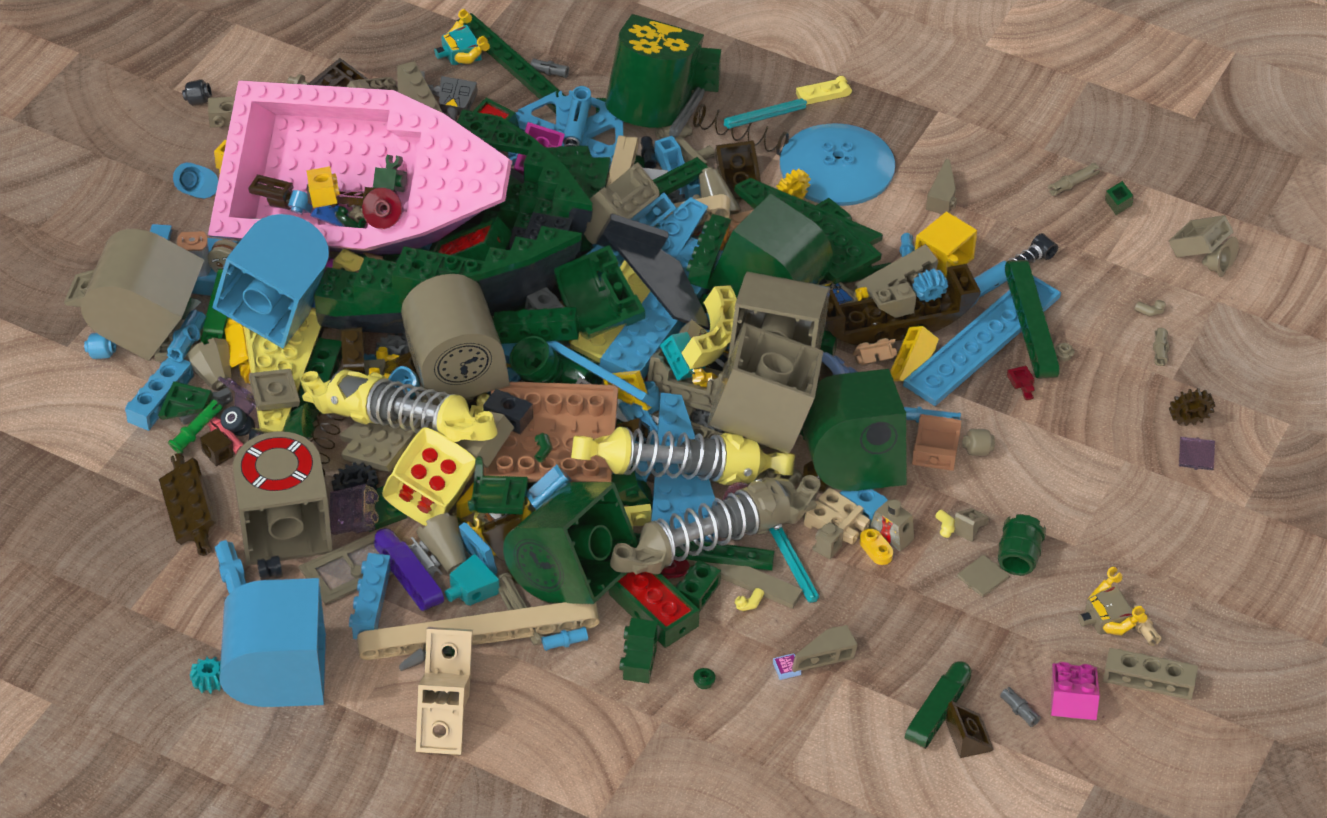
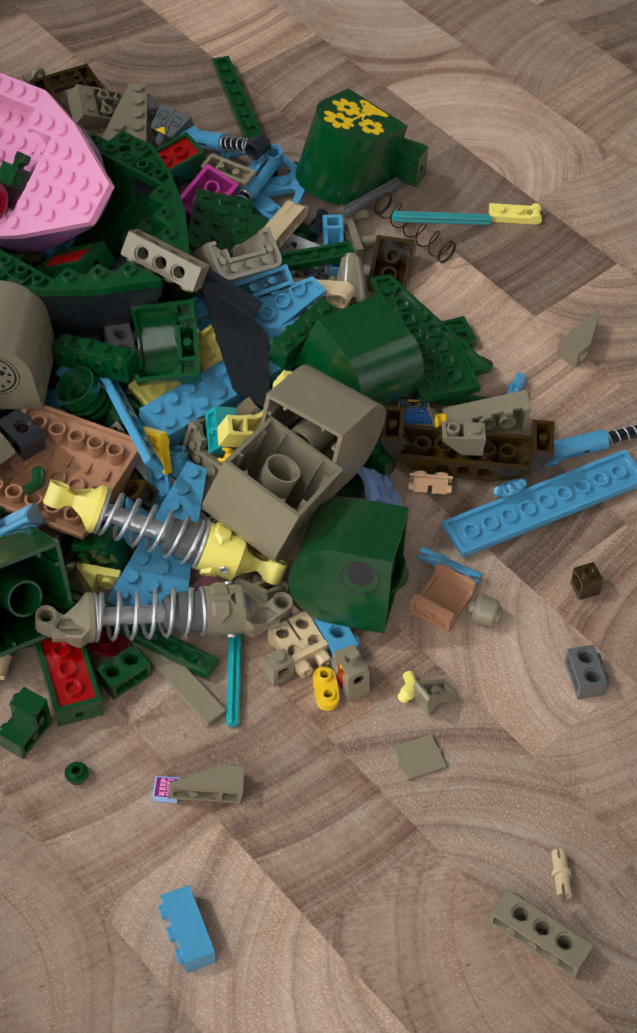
camera: 20 degrees right, 5 degrees up
torso [434,9,490,65] -> none
dark grey pin [530,58,569,78] -> none
light yellow arm [735,588,764,611] -> none
yellow gear [776,168,811,200] -> none
dark azure dish [780,123,895,206] -> none
yellow slope [890,326,939,381] -> none
dark green piece [904,661,972,749] -> none
dark azure gear [912,268,948,302] -> none
yellow container [915,211,977,277] -> none
dark brown slope [946,701,994,758] -> none
dark green piece [998,514,1046,576] -> none
dark grey pin [1000,687,1041,727] -> none
dark green beam [1005,260,1060,378] -> none
dark red plate [1007,366,1035,401] -> none
dark pink slope [1051,662,1100,720] -> none
dark tan plate [1055,343,1075,361] -> none
torso [1078,567,1147,635] -> none
none -> dark tan brick [121,229,210,292]
none -> dark azure brick [158,885,216,973]
none -> piece [177,125,272,160]
none -> dark tan slope [201,153,257,187]
none -> dark azure gear [493,479,527,498]
none -> dark grey brick [564,645,609,700]
none -> dark brown brick [570,562,603,600]

